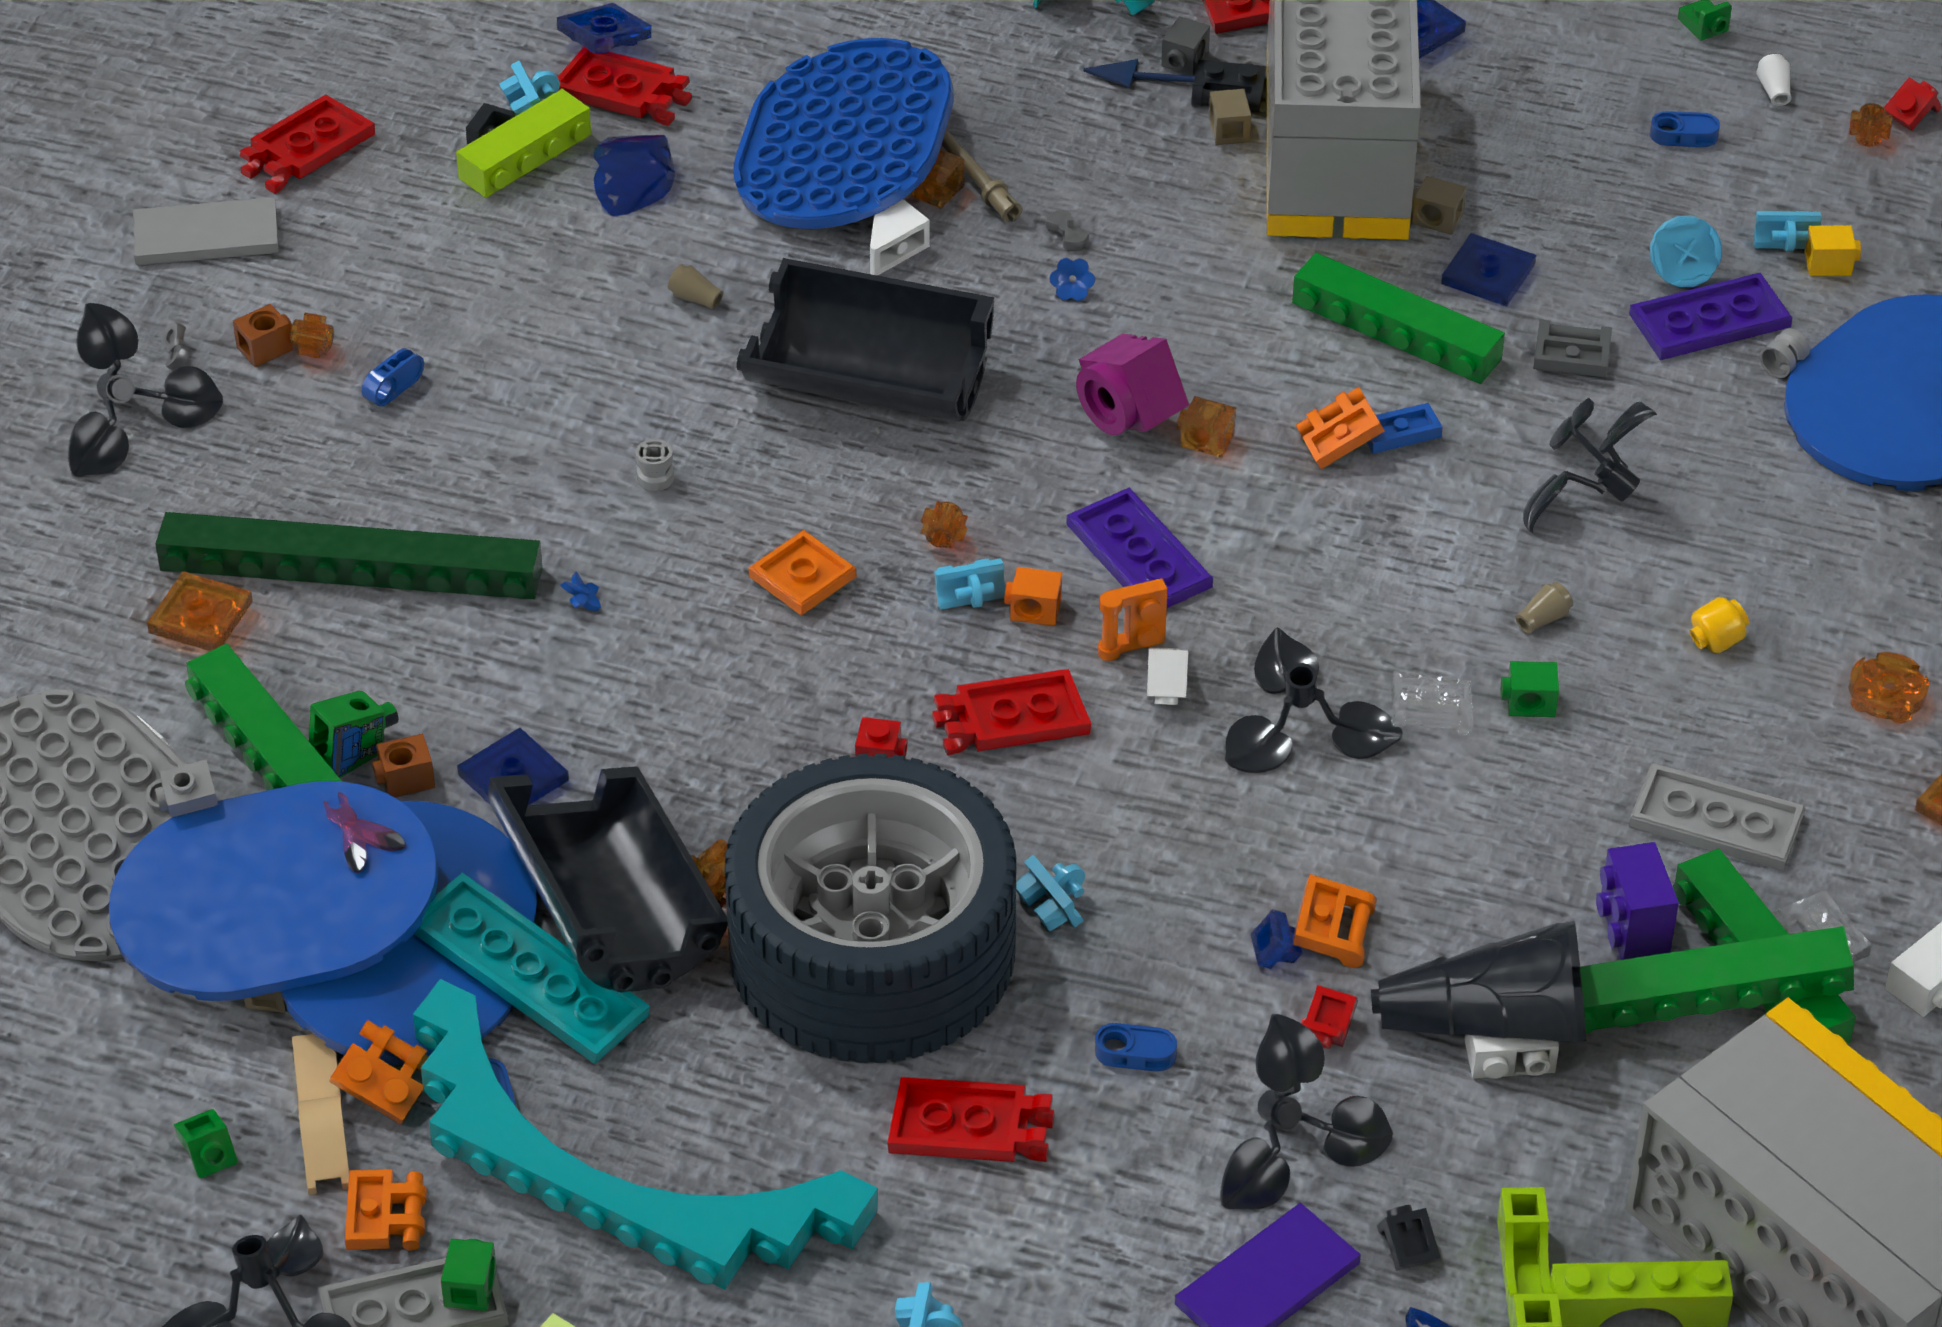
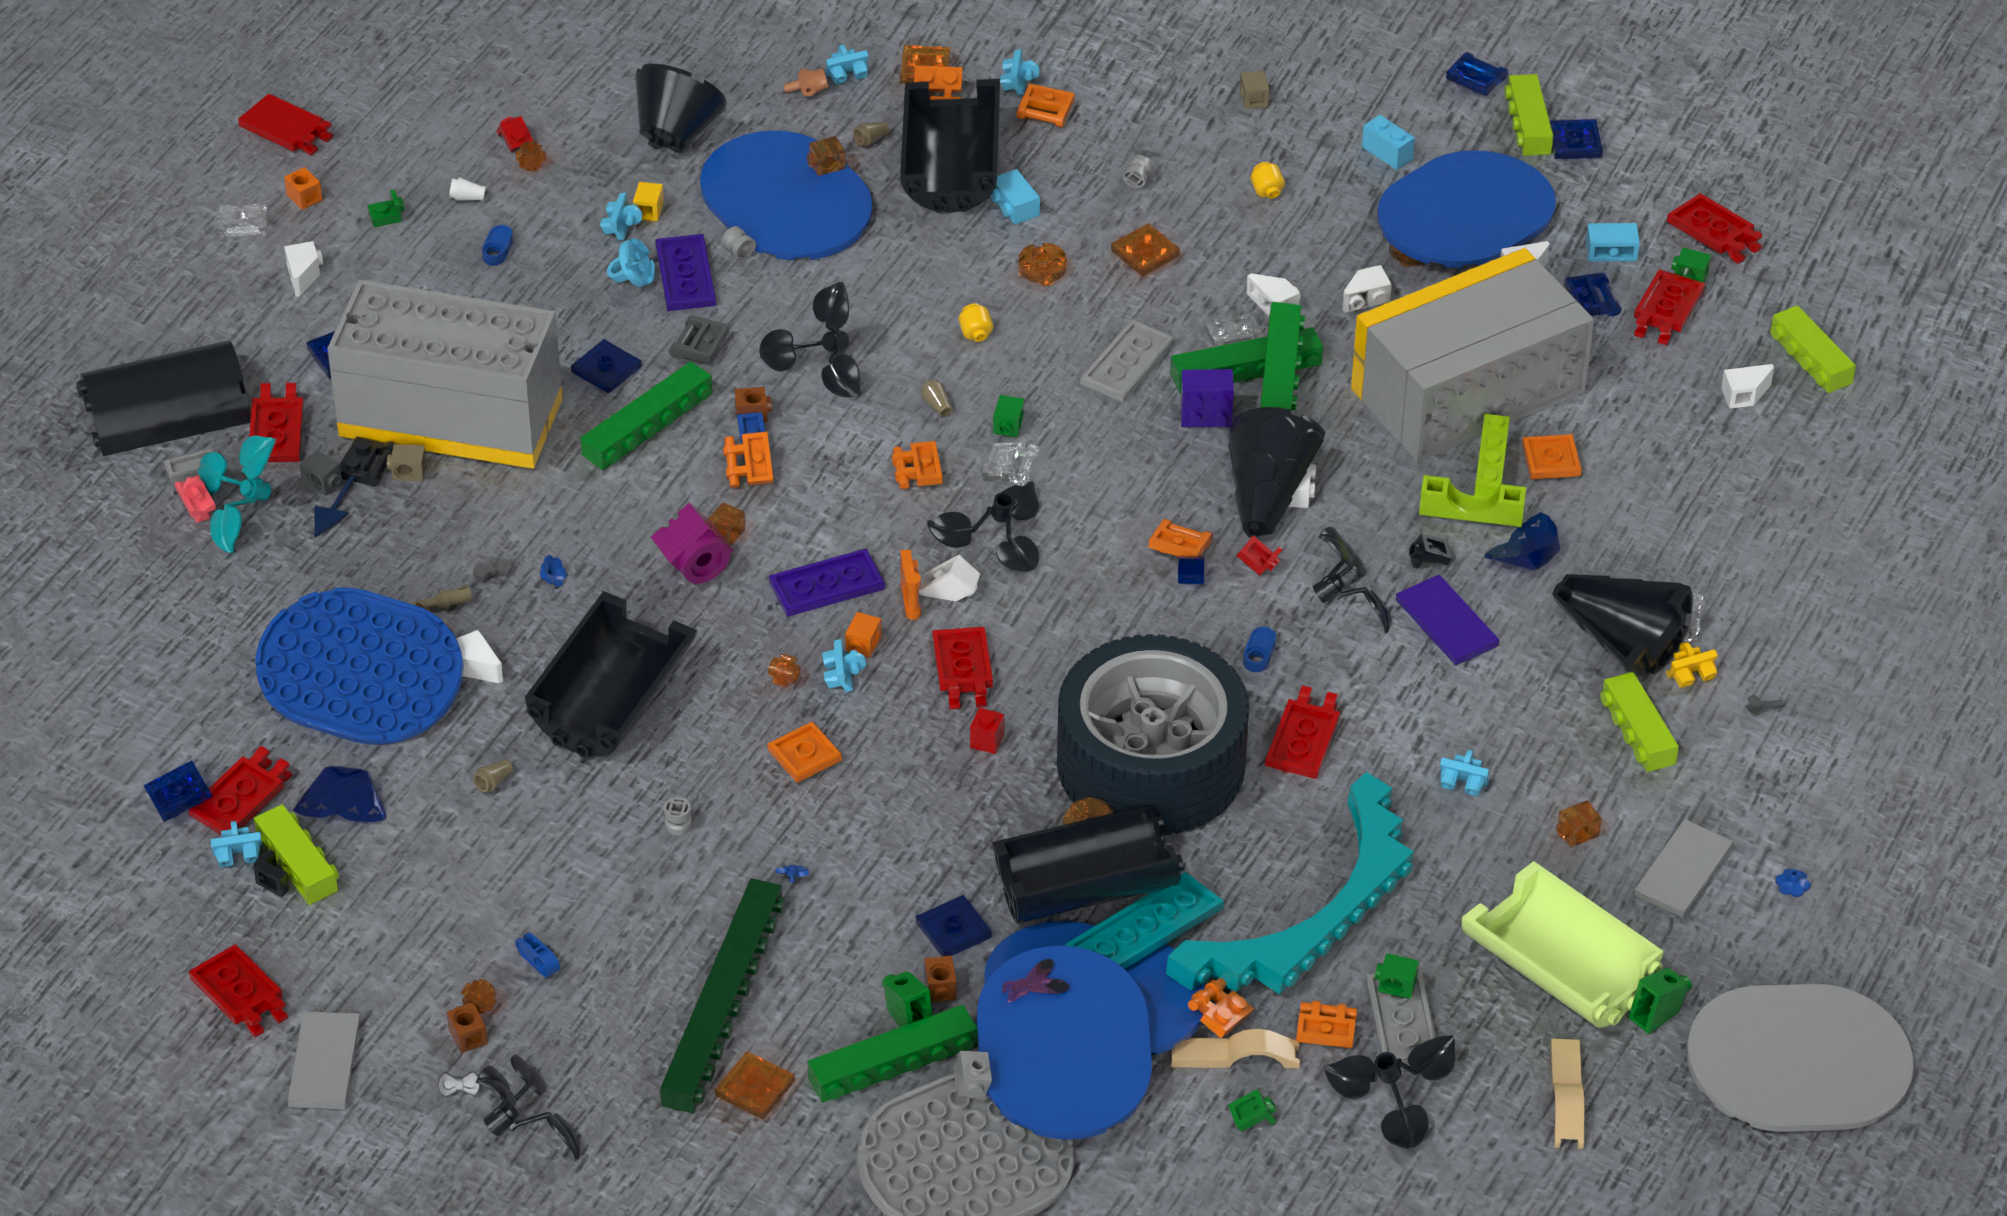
camera: 80 degrees left, 0 degrees up
none -> dark orange brick [734,387,772,425]
none -> orange plate [891,441,942,489]

